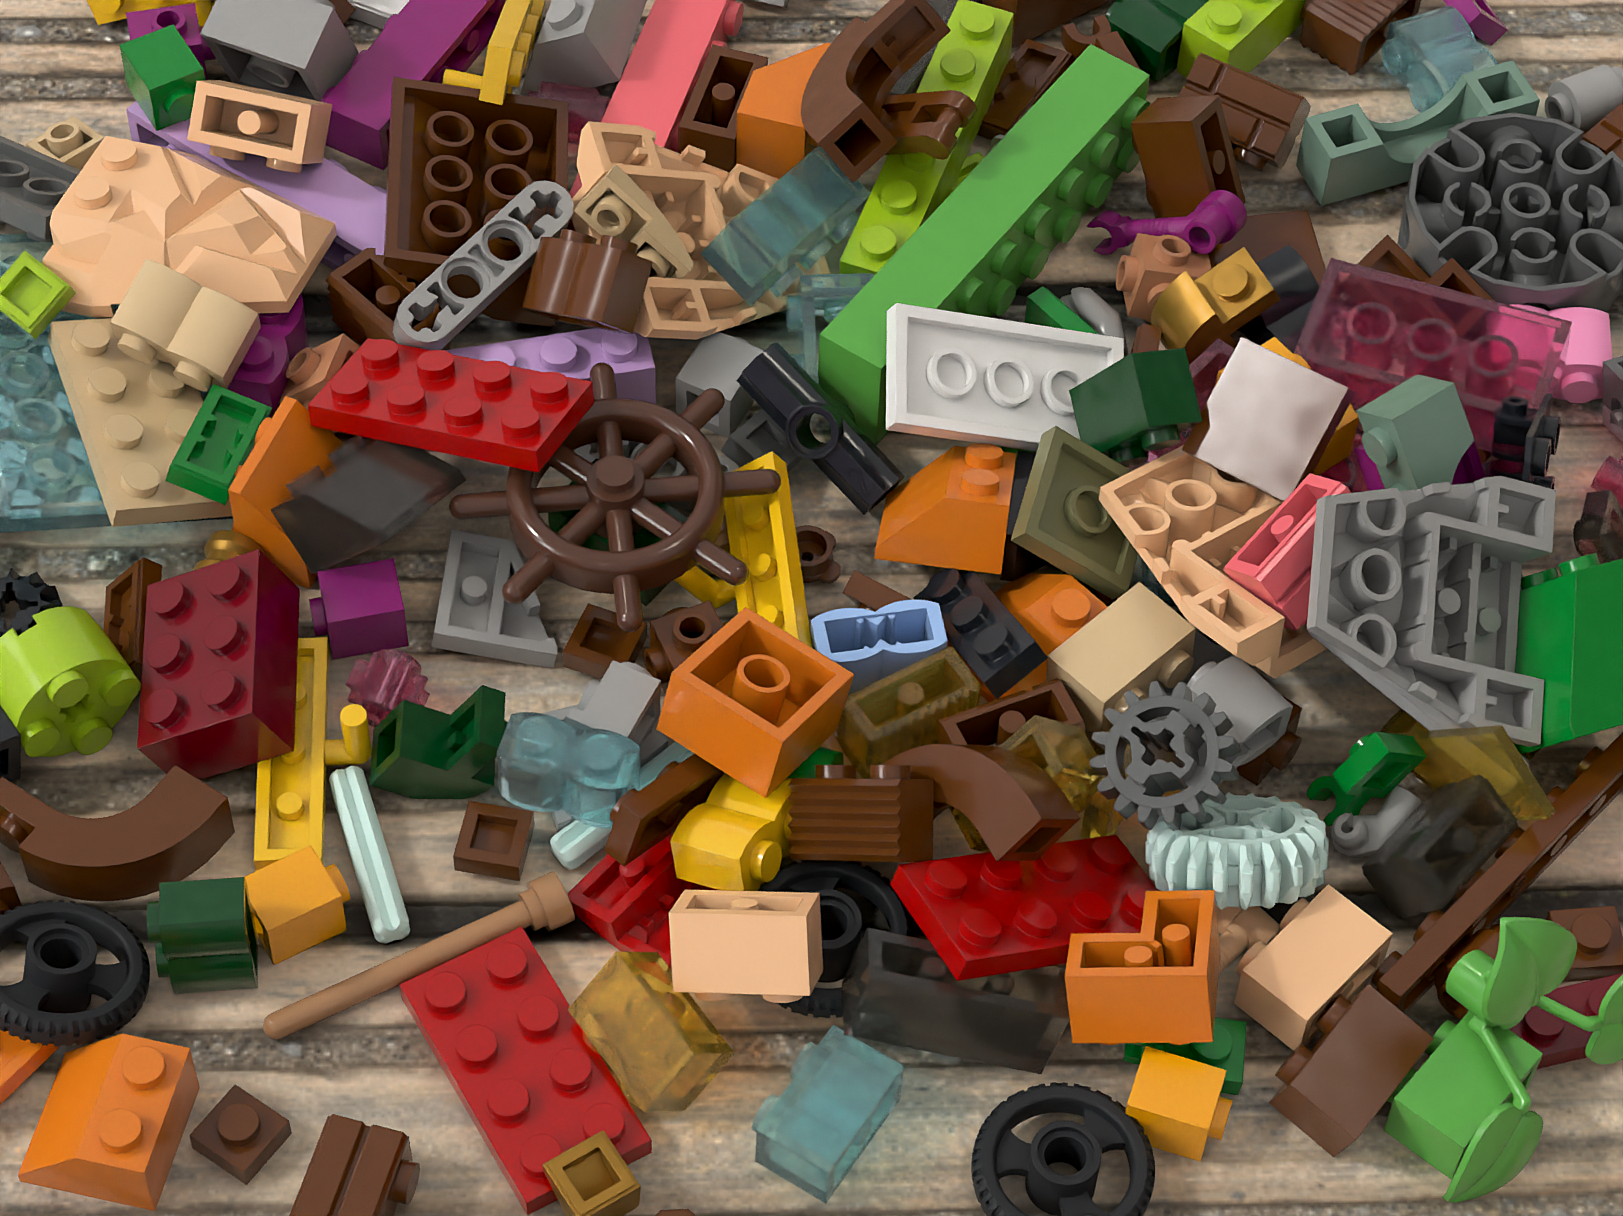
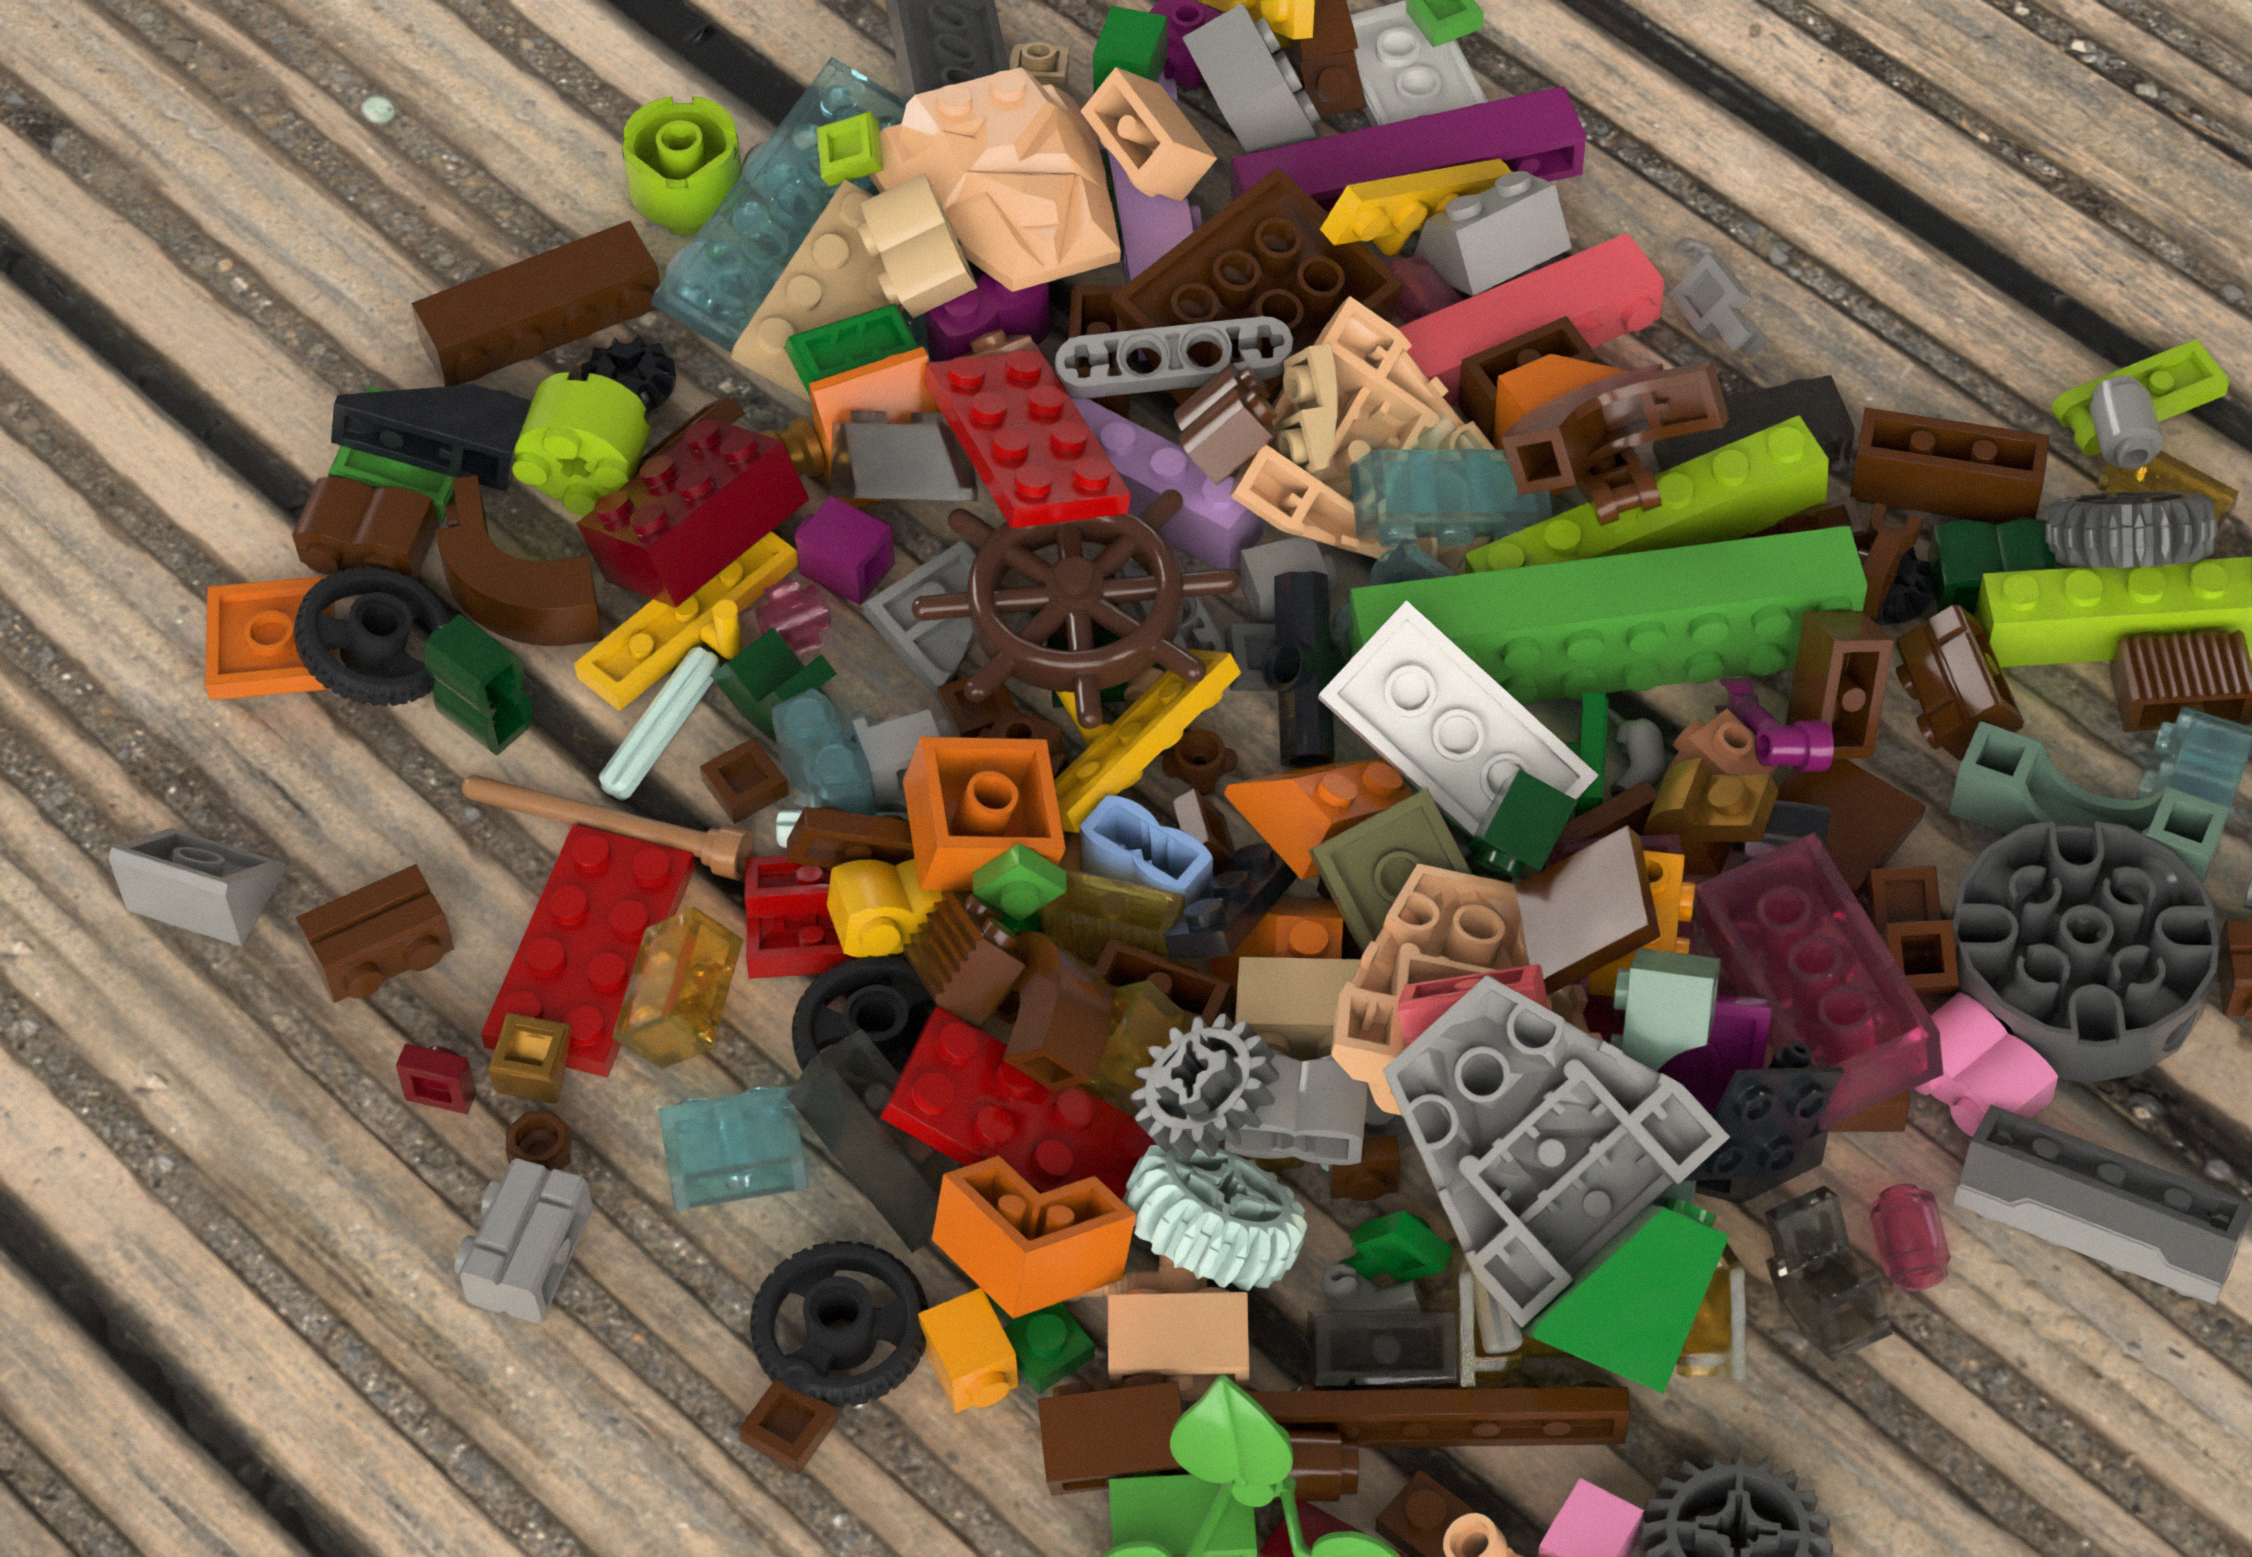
camera: 50 degrees right, 0 degrees up
orange slope [18,1033,200,1211] -> none
reddish brown plate [189,1084,292,1185] -> none
light orange brick [244,845,351,965] -> none
light nougat brick [669,890,823,1003] -> none
none -> bright green plate [973,843,1067,921]

